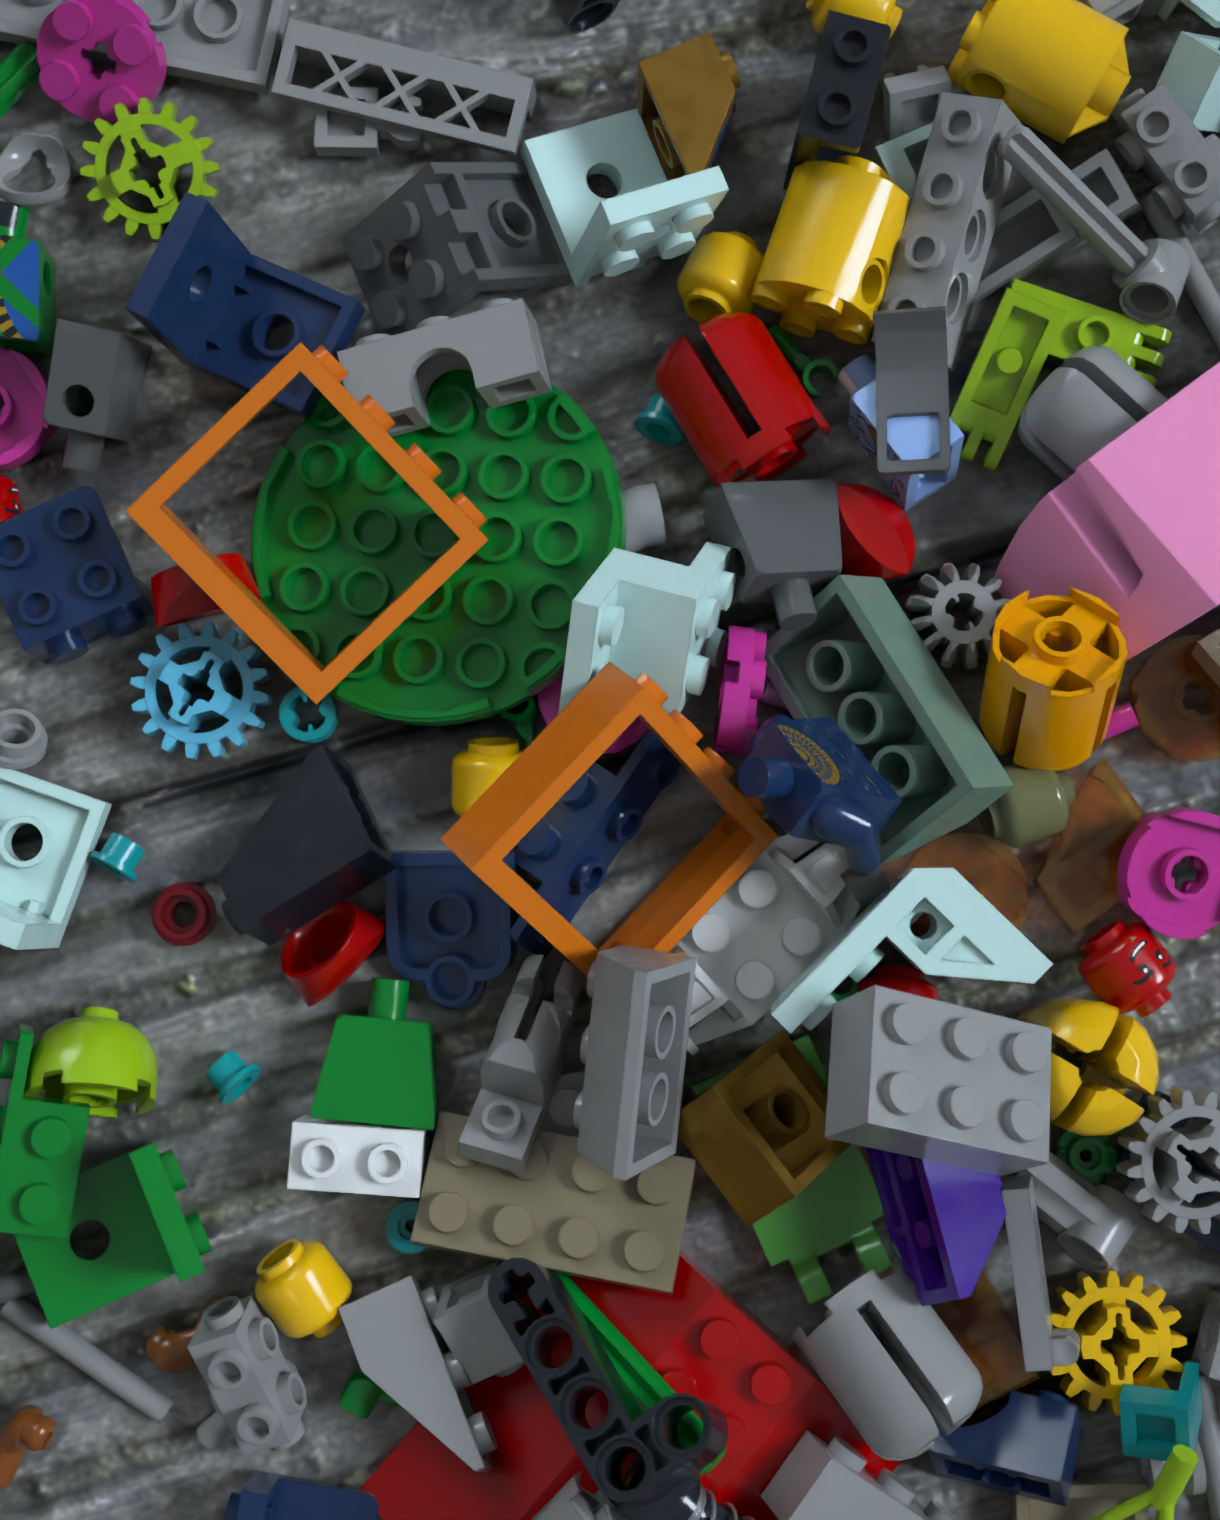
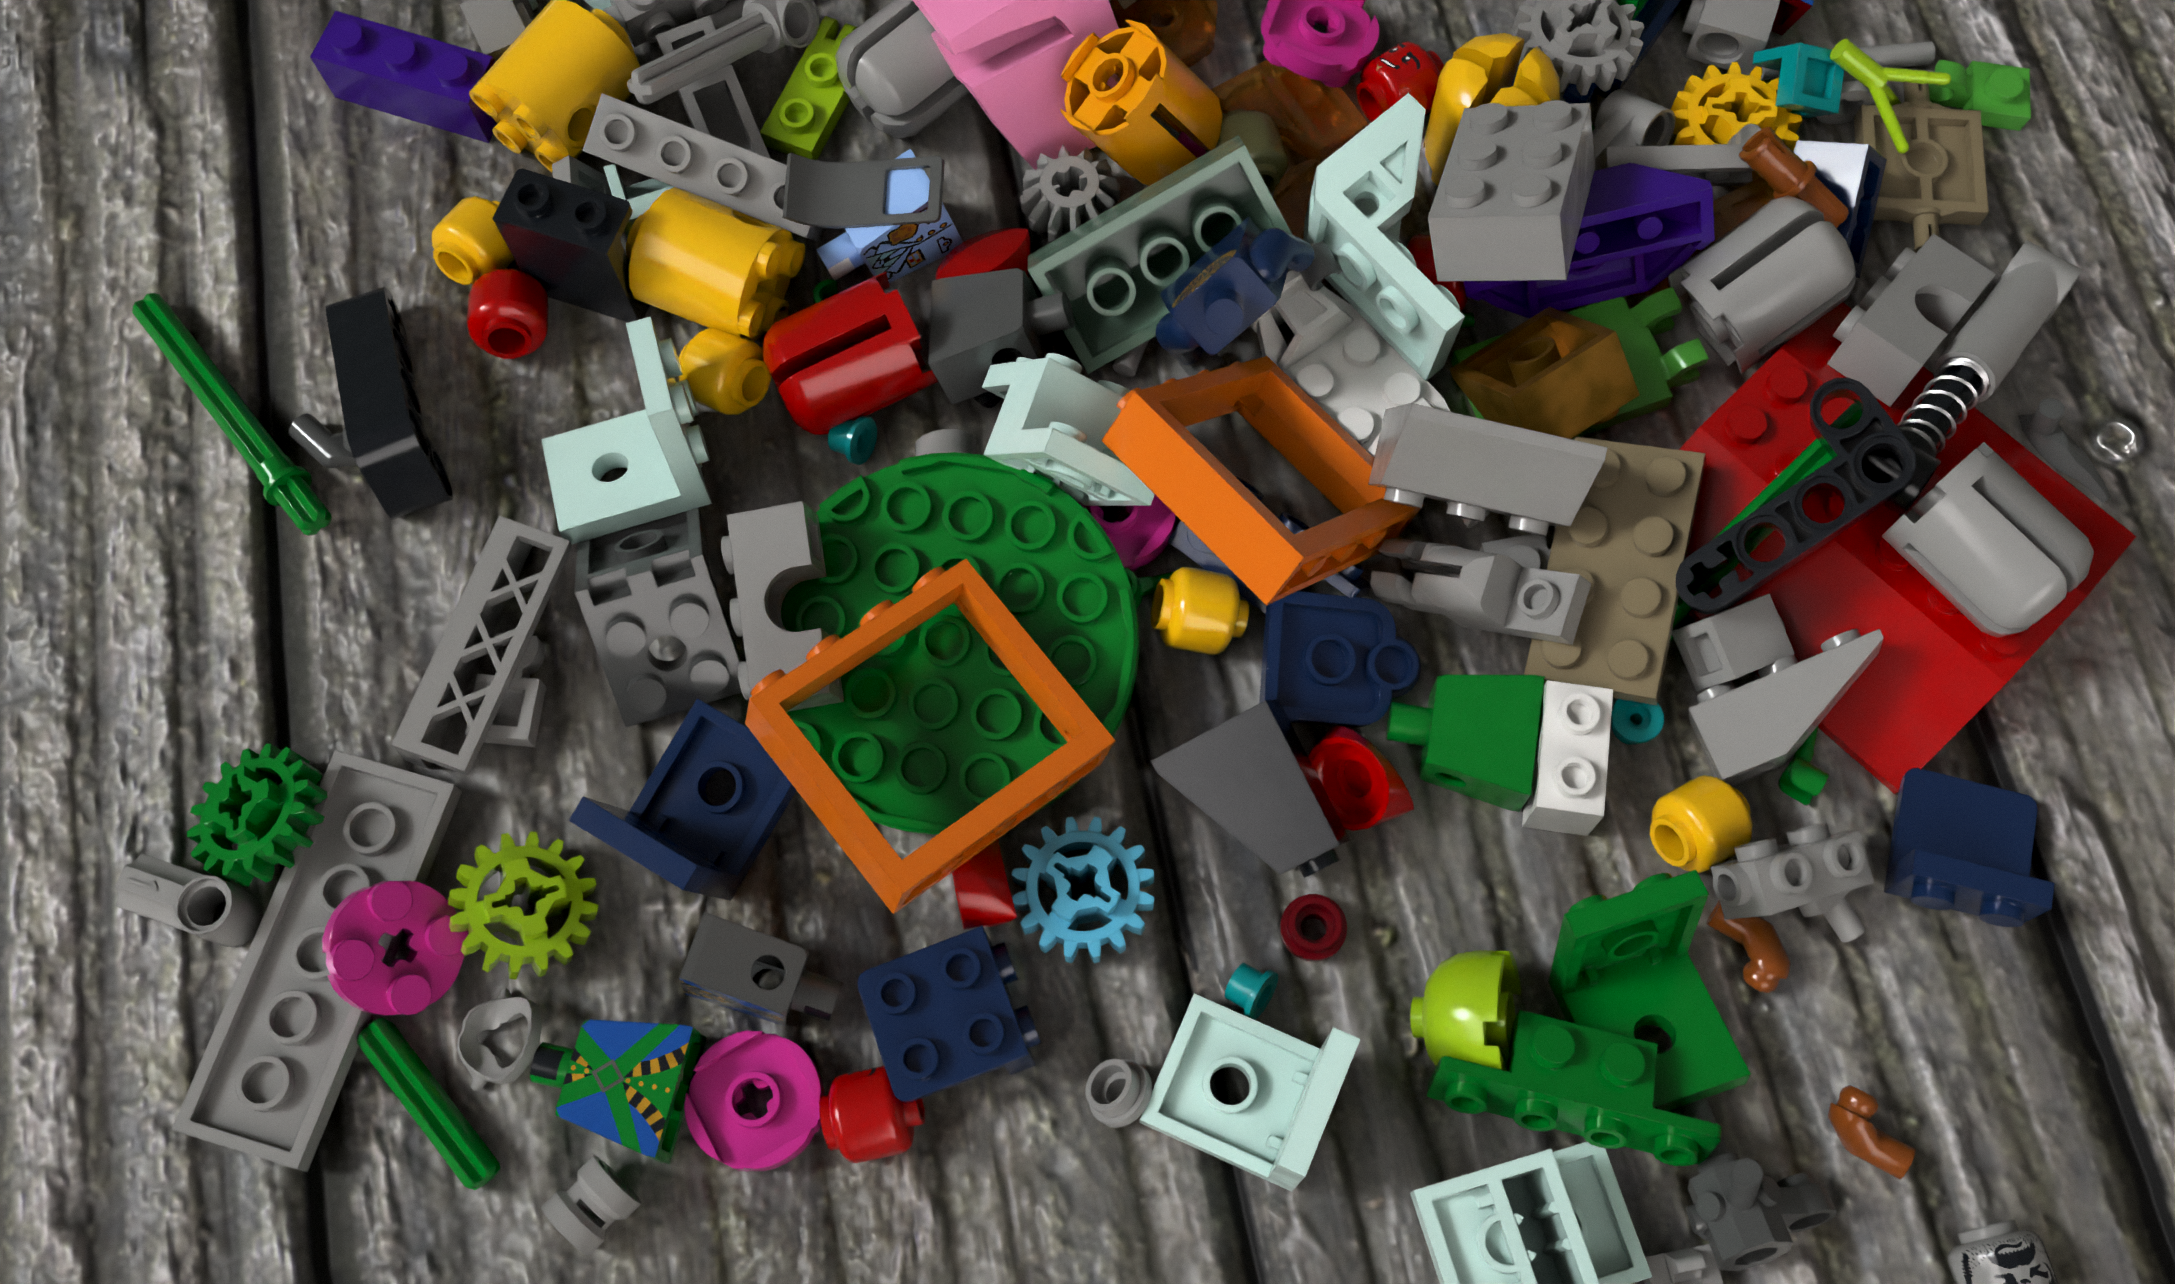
camera: 80 degrees left, 15 degrees down
light grey bar [0,1296,175,1424] -> none
teal piece [206,1050,262,1105] -> none
teal bush [279,687,339,744] -> none
pearl gold slope [636,32,741,181] -> none
dark pink plate [713,625,767,756] -> none
lime hinge [949,287,1067,471] -> none
none -> red head [467,269,549,359]
none -> dark orange axle [1739,127,1849,228]

